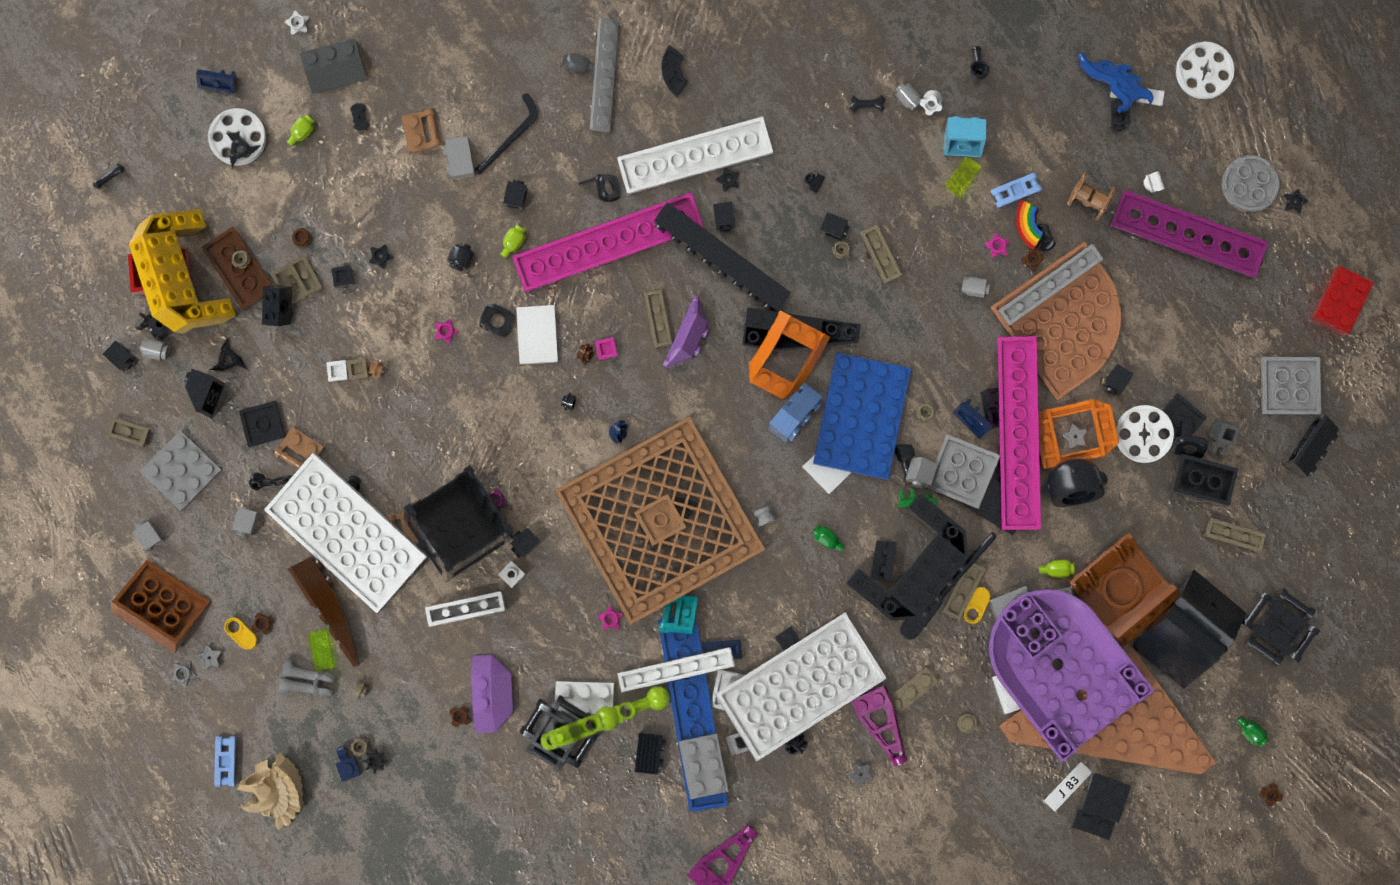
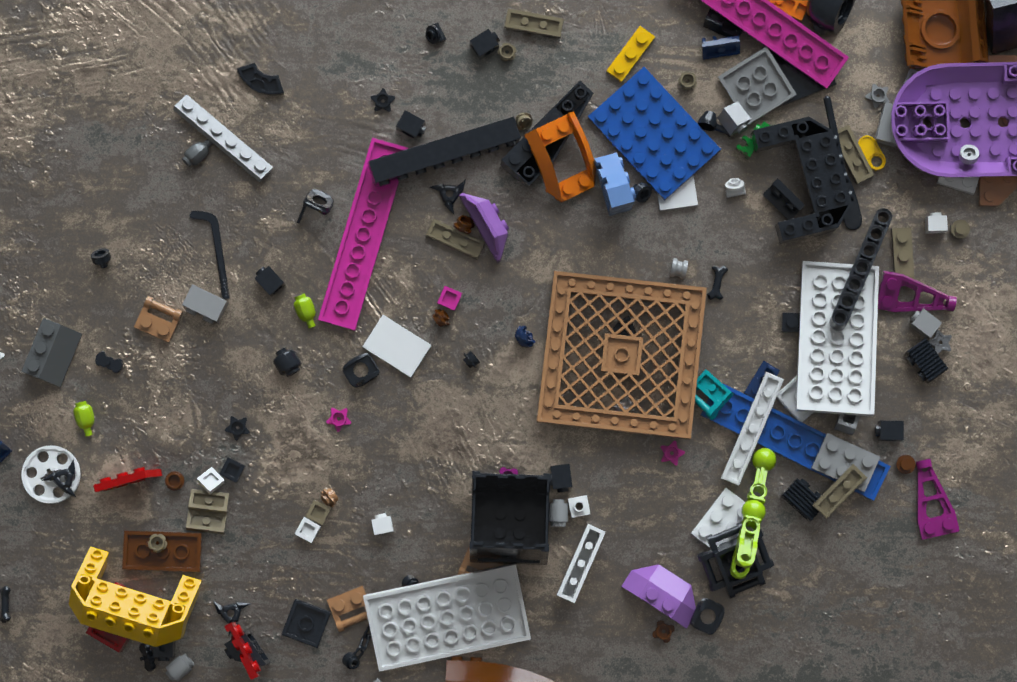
camera: 60 degrees left, 0 degrees up
black brick [262,285,292,326] -> none
white plate [617,116,773,195] -> none
black gear [783,733,808,755] -> none
green plant [811,525,845,552] -> none
lime plant [1039,560,1075,578] -> none
none -> black tile [91,248,111,268]
none -> red wing [93,467,162,492]
none -> white plate [197,467,224,495]
none -> red wing [224,622,261,680]
none -> white plate [371,513,394,535]
none -> black piece [429,179,466,215]
none -> reddish brown plate [453,215,475,234]
none -> dark tan plate [515,112,533,130]
none -> light grey brick [549,499,568,527]
none -> yellow plate [606,26,655,83]
none -> black tile [633,182,652,203]
none -> black piece [690,598,725,635]
none -> black piece [707,265,728,300]
none -> white plate [725,178,746,198]
none -> dark tan tile [812,464,867,519]
none -> black beam [829,208,892,331]
none -> light grey plate [865,84,890,108]
none -> black brick [875,420,904,441]
none -> reddish brown plate [896,455,916,474]
none -> black brick [905,338,948,384]
none -> light grey brick [909,309,942,340]
none -> white plate [925,212,948,234]
none -> light grey tile [959,145,979,165]

